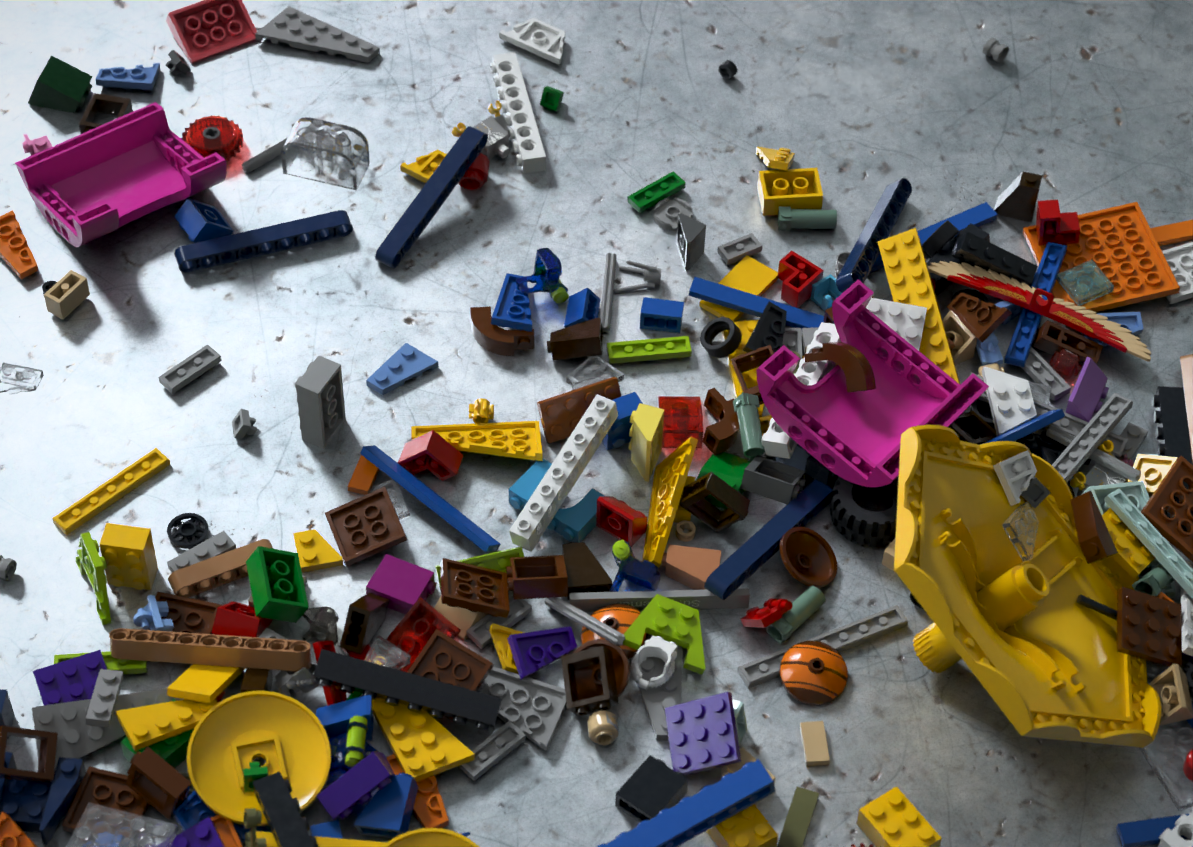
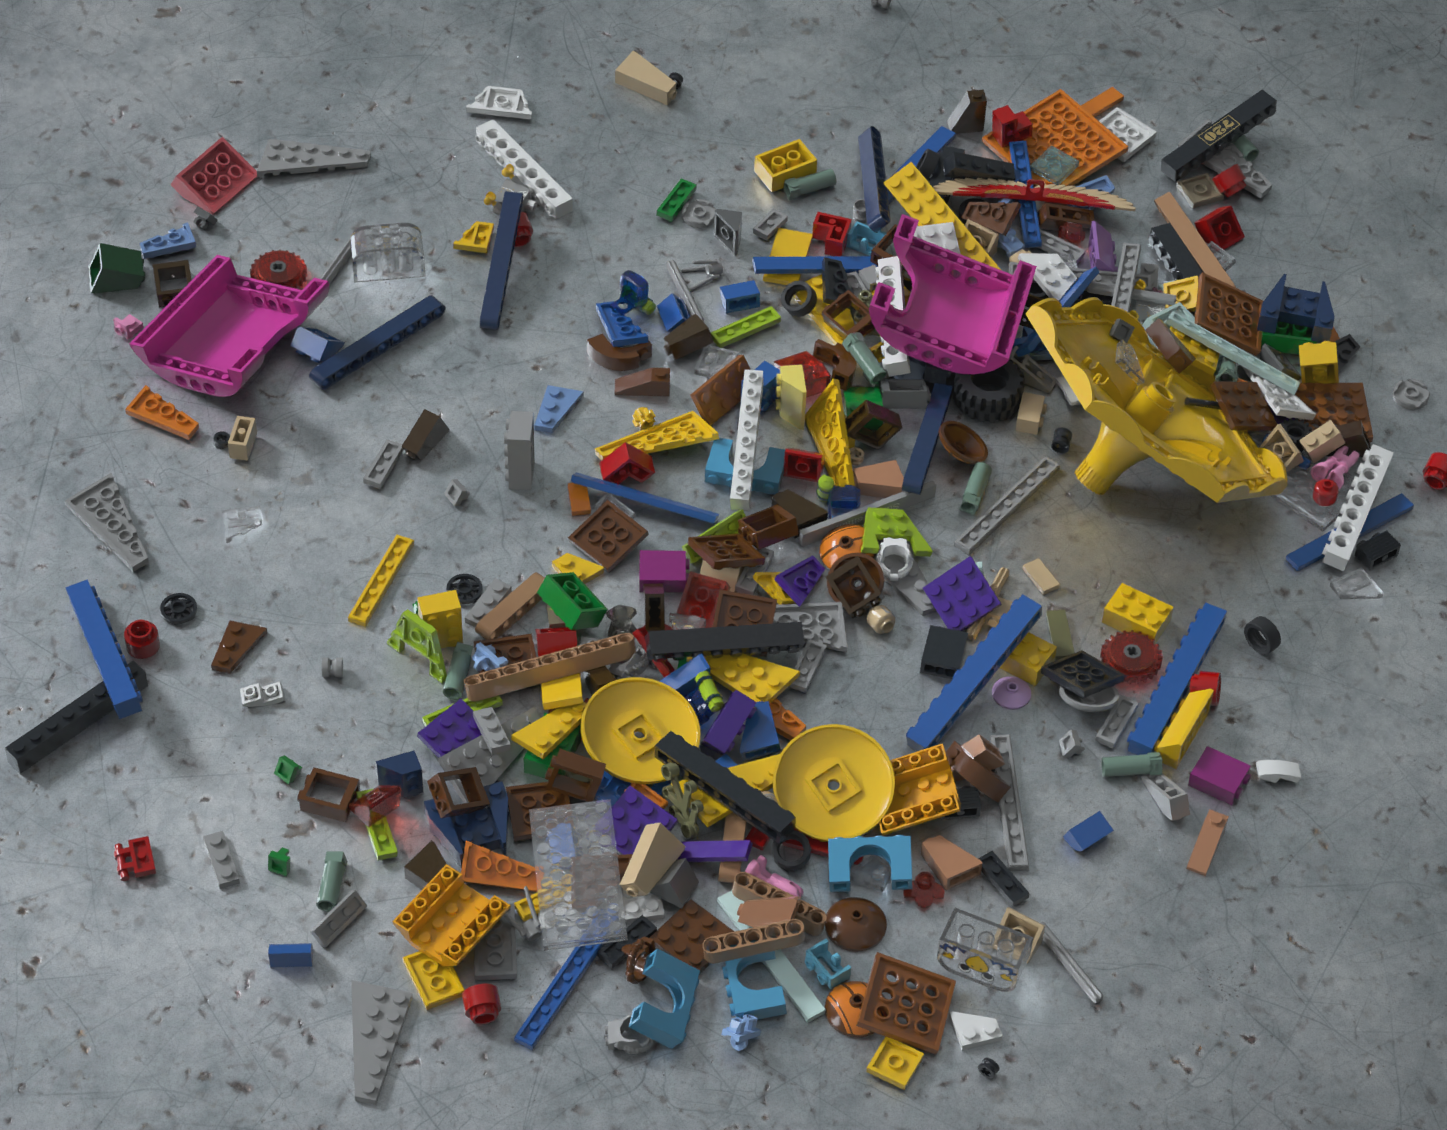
camera: 25 degrees left, 0 degrees up
green tile [243,761,268,792] -> none
green tile [540,86,564,111] -> none
light grey axle [544,597,625,646] -> none
red plate [740,598,793,628] -> none
yellow wing [756,146,795,171] -> none
orange dish [779,641,848,705] -> none
reddish brown arch [804,342,876,392] -> none
white wing [993,450,1037,506] -> none
none -> dark brown slope [401,409,450,460]
none -> sand green piece [443,642,473,700]
none -> tan slope [615,51,677,105]
none -> reddish brown slope [615,368,670,396]
none -> tan axle [967,567,1010,641]

